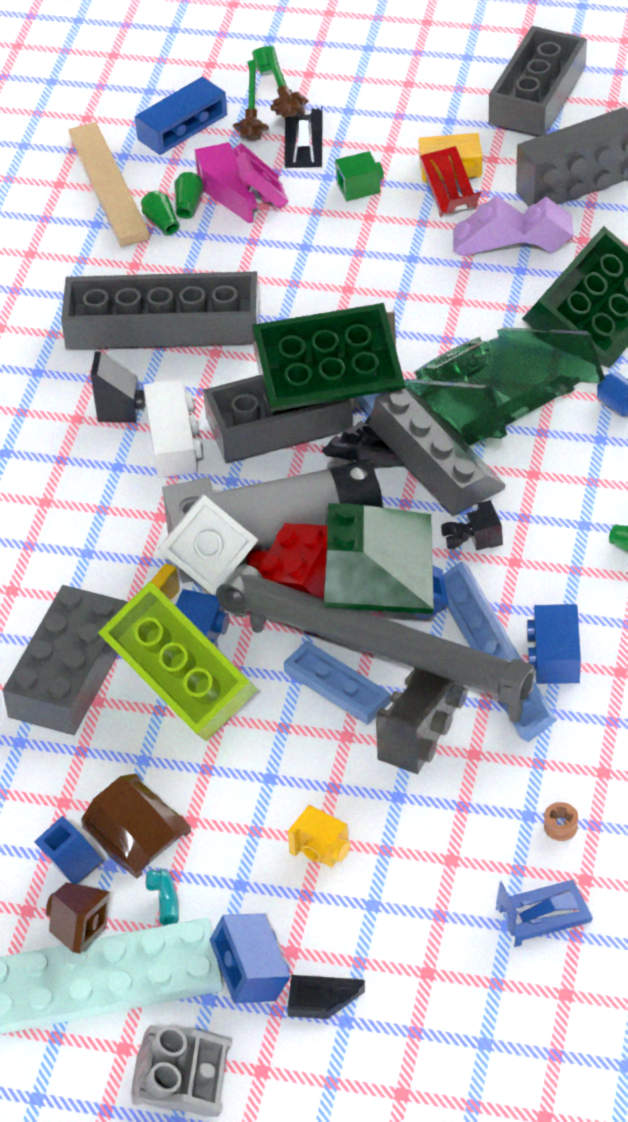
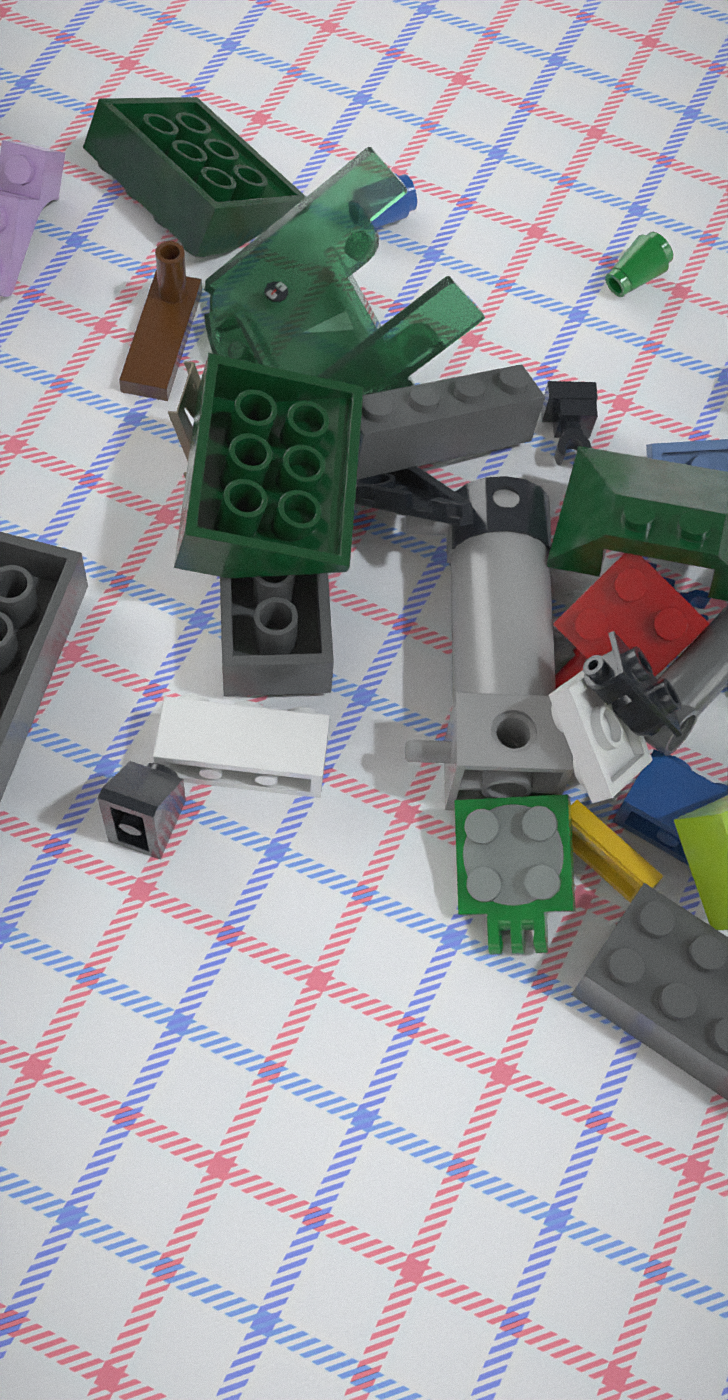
camera: 85 degrees left, 15 degrees up
none -> reddish brown piece [119,241,202,401]
none -> black piece [264,281,288,302]
none -> piece [454,794,576,955]
none -> black hinge [583,631,682,737]

